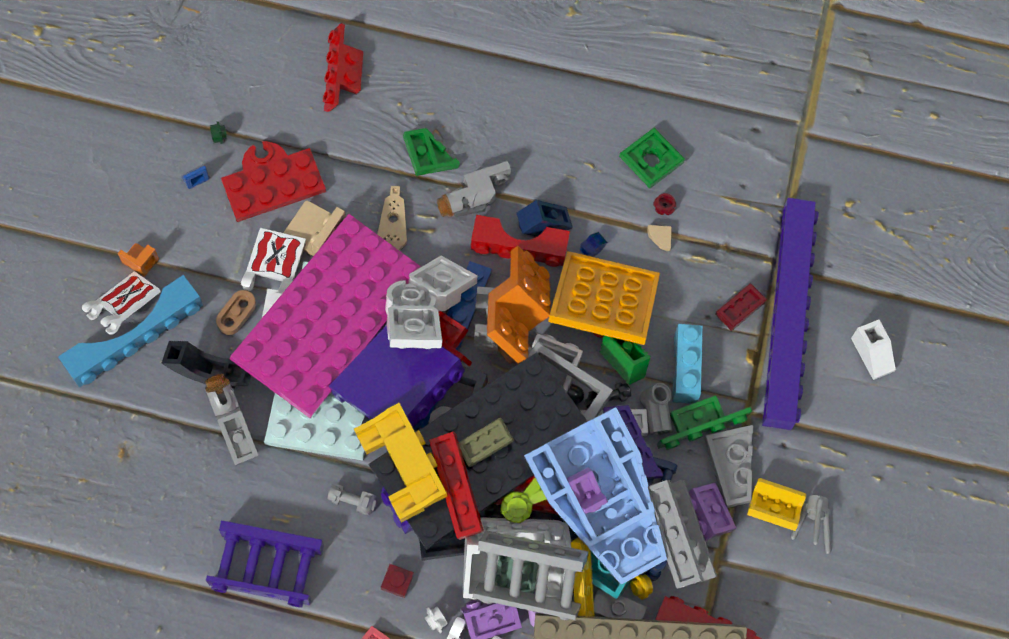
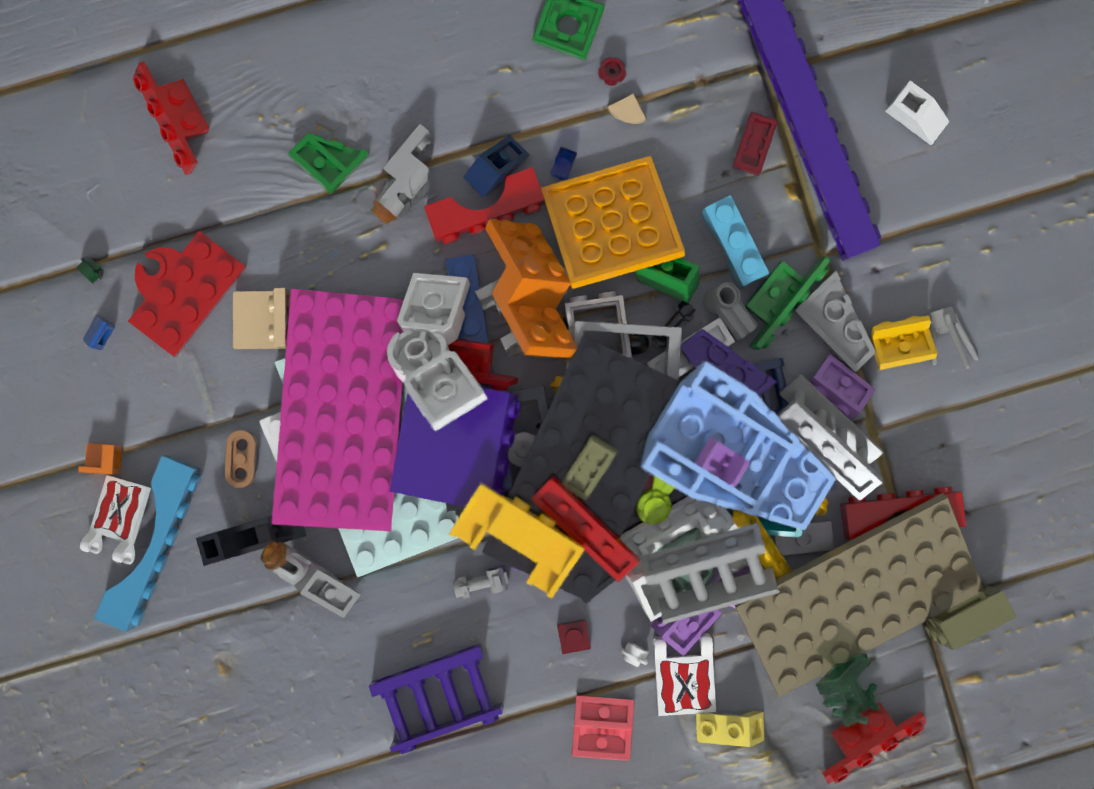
camera: 25 degrees left, 20 degrees up
flag [241,228,306,291] -> none
tan piece [377,186,407,251] -> none

